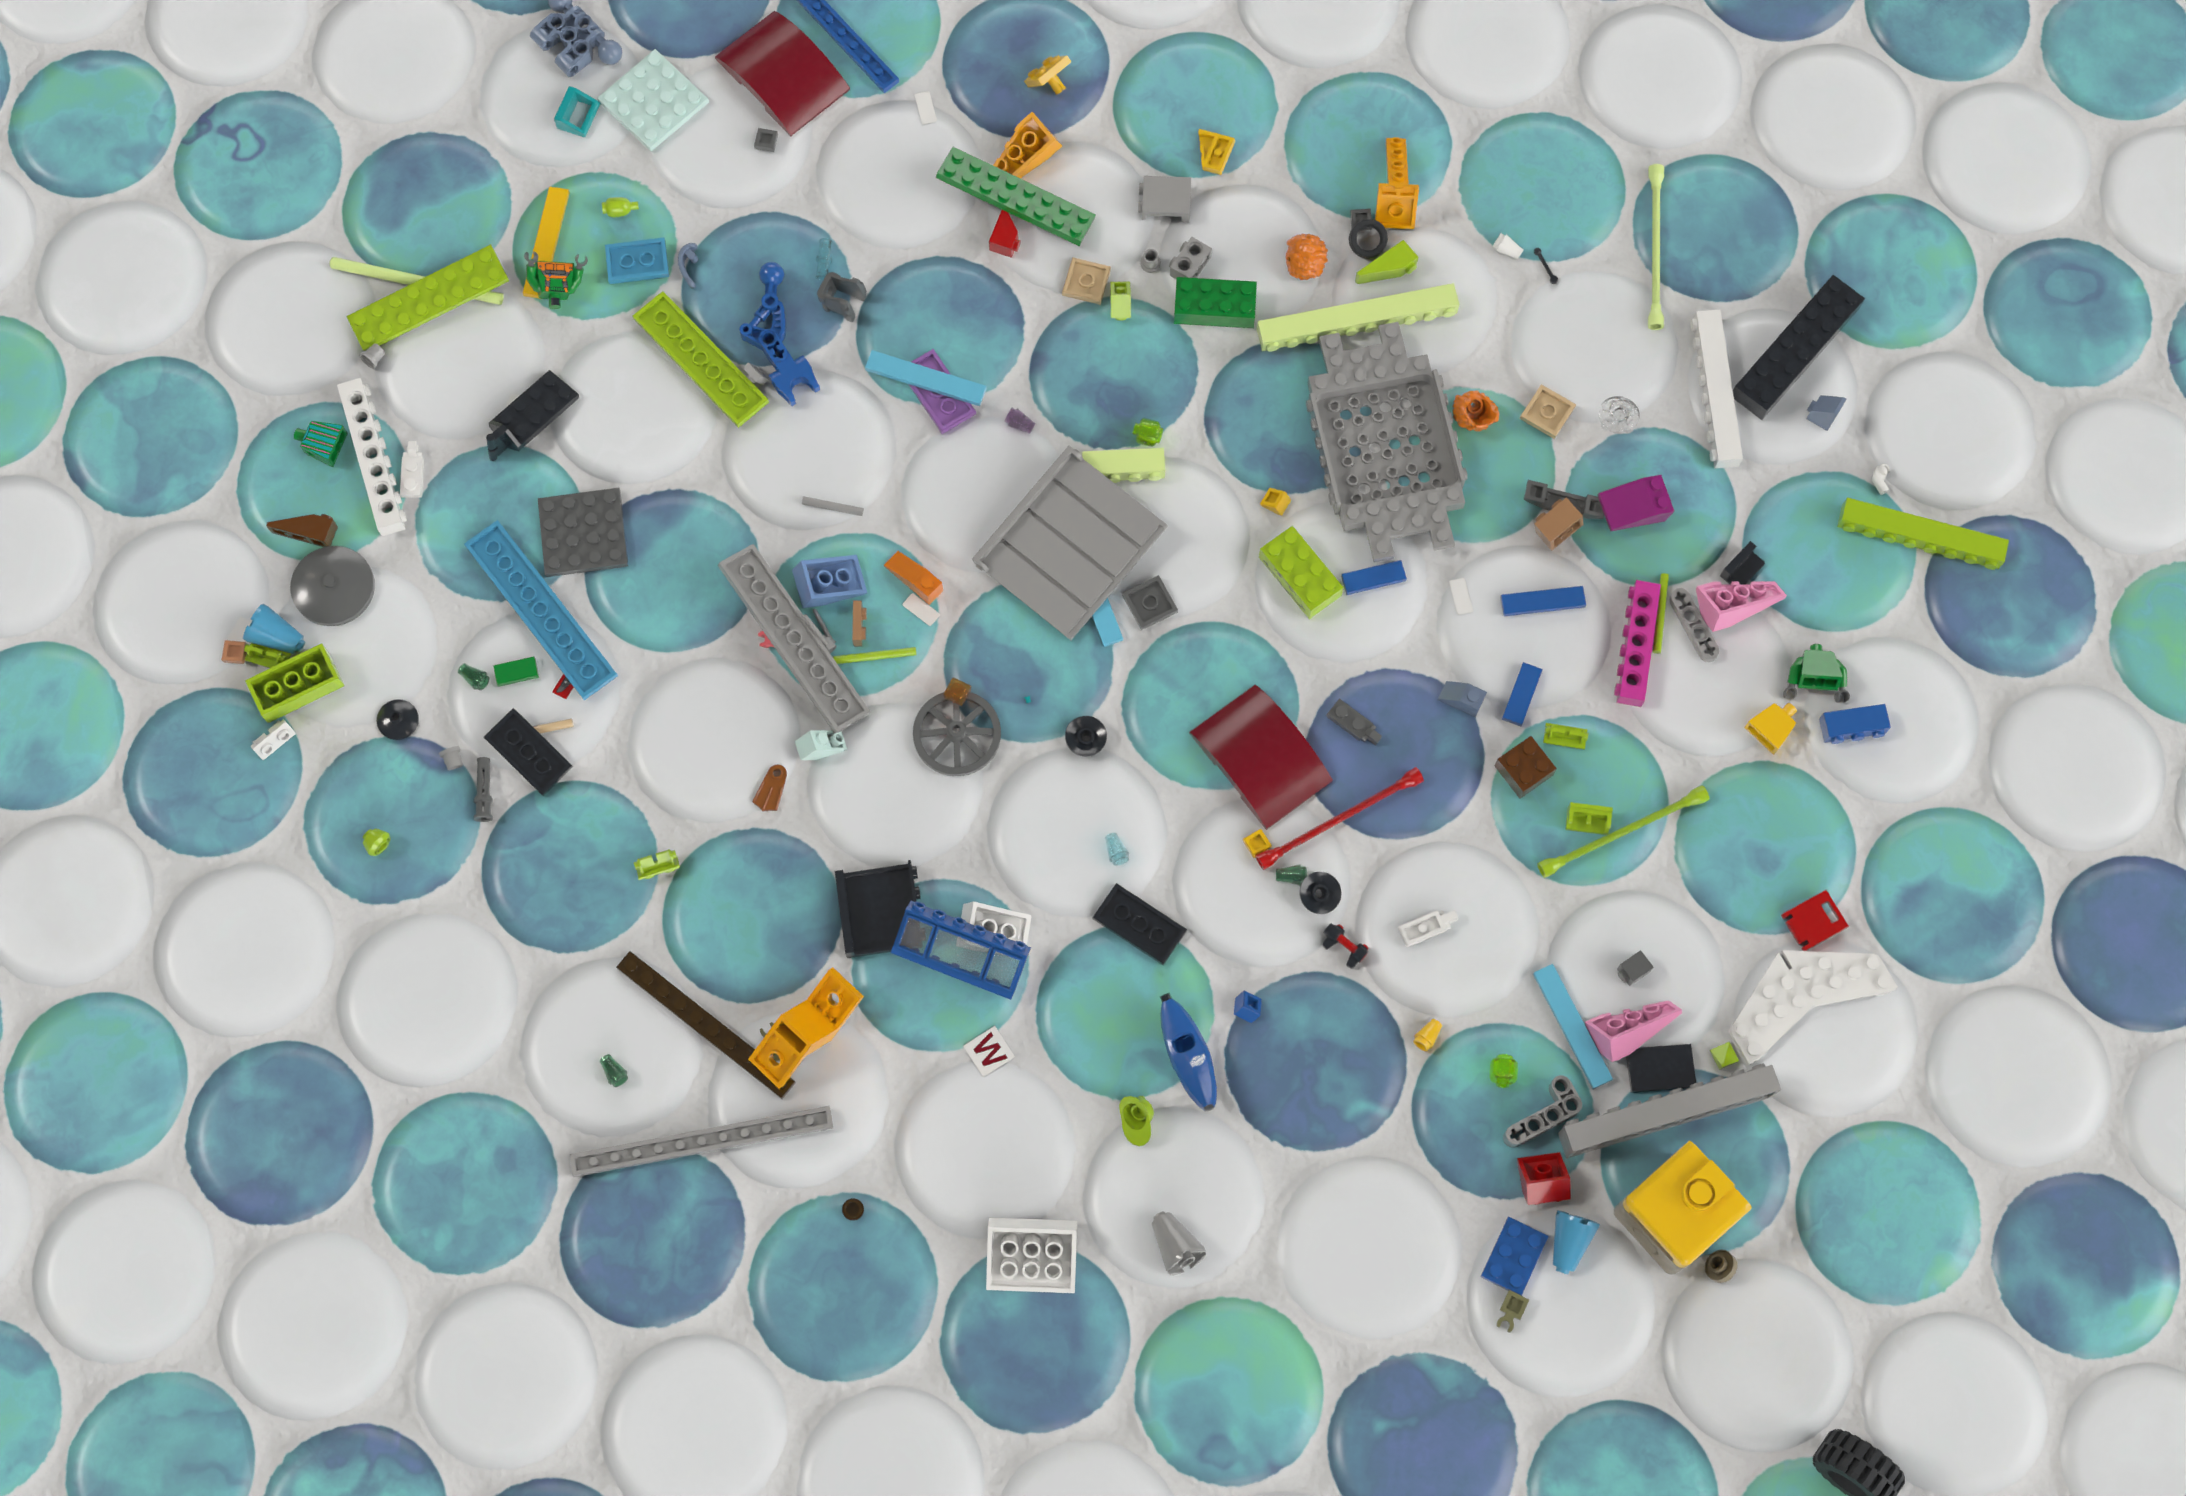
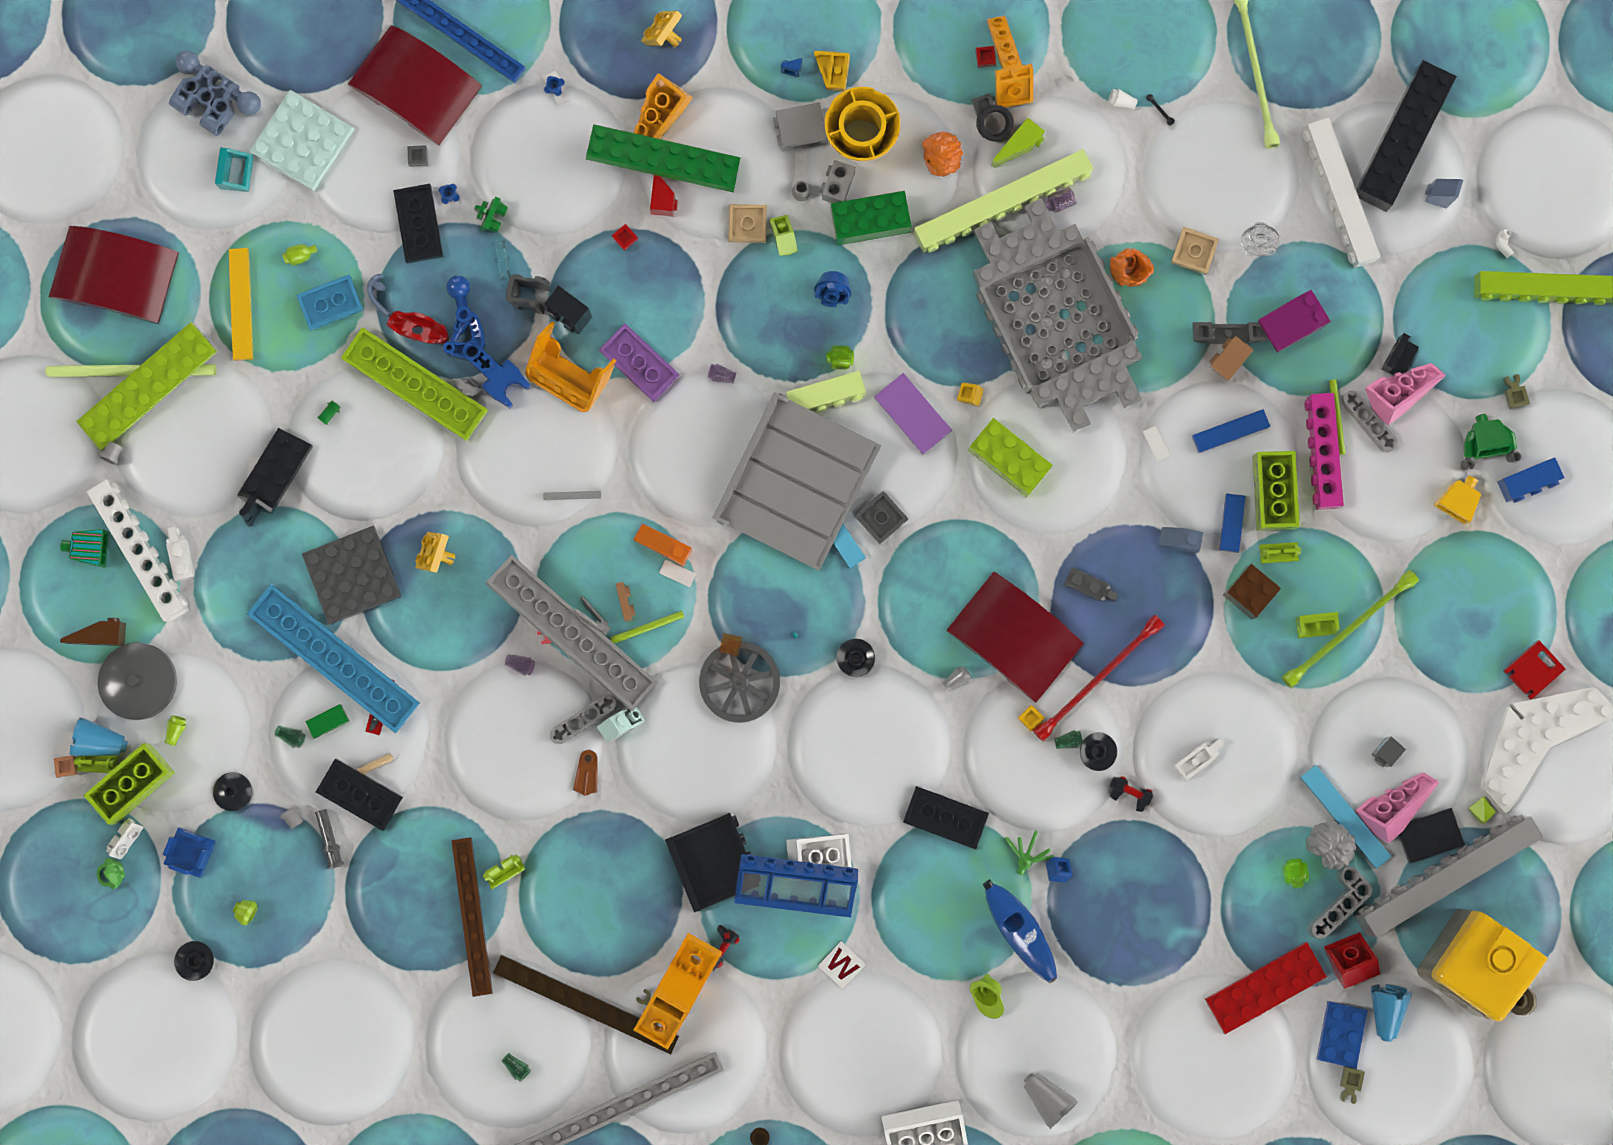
camera: 15 degrees left, 10 degrees up
torso [524,251,588,309] -> none
medium blue slope [792,555,867,608] -> none
medium azure tile [865,350,987,406] -> none
clear light blue cone [1105,833,1129,866] -> none
blue tile [1341,560,1407,595] -> none
yellow cone [1413,1019,1442,1051] -> none
none -> dark red slope [49,226,179,324]
none -> bright green piece [97,858,125,890]
none -> blue panel [162,827,216,878]
none -> lime cone [164,715,187,745]
none -> black dish [174,941,214,981]
none -> green pin [317,400,341,425]
none -> red piece [386,311,449,344]
none -> black tile [393,183,444,264]
none -> yellow plate [415,532,455,573]
none -> blue plate [439,184,460,204]
none -> reddish brown plate [451,837,493,997]
none -> green hips [474,196,508,233]
none -> clear purple cone [505,654,535,676]
none -> light orange windscreen [525,321,617,412]
none -> blue plate [544,76,565,96]
none -> black brick [544,285,592,334]
none -> light grey beam [550,695,617,744]
none -> red plate [611,223,638,251]
none -> black piece [712,925,740,971]
none -> blue slope [781,58,803,77]
none -> blue cone [814,271,851,307]
none -> yellow cone [825,87,900,161]
none -> medium lavender tile [874,373,952,455]
none -> light grey cone [942,666,972,692]
none -> red plate [975,46,997,68]
none -> bright green plant [1005,830,1054,875]
none -> clear purple brick [1046,187,1076,213]
none -> red plate [1205,942,1327,1035]
none -> lime brick [1252,451,1300,531]
none -> light grey hair [1306,821,1356,870]
none -> olive plate [1503,374,1530,410]

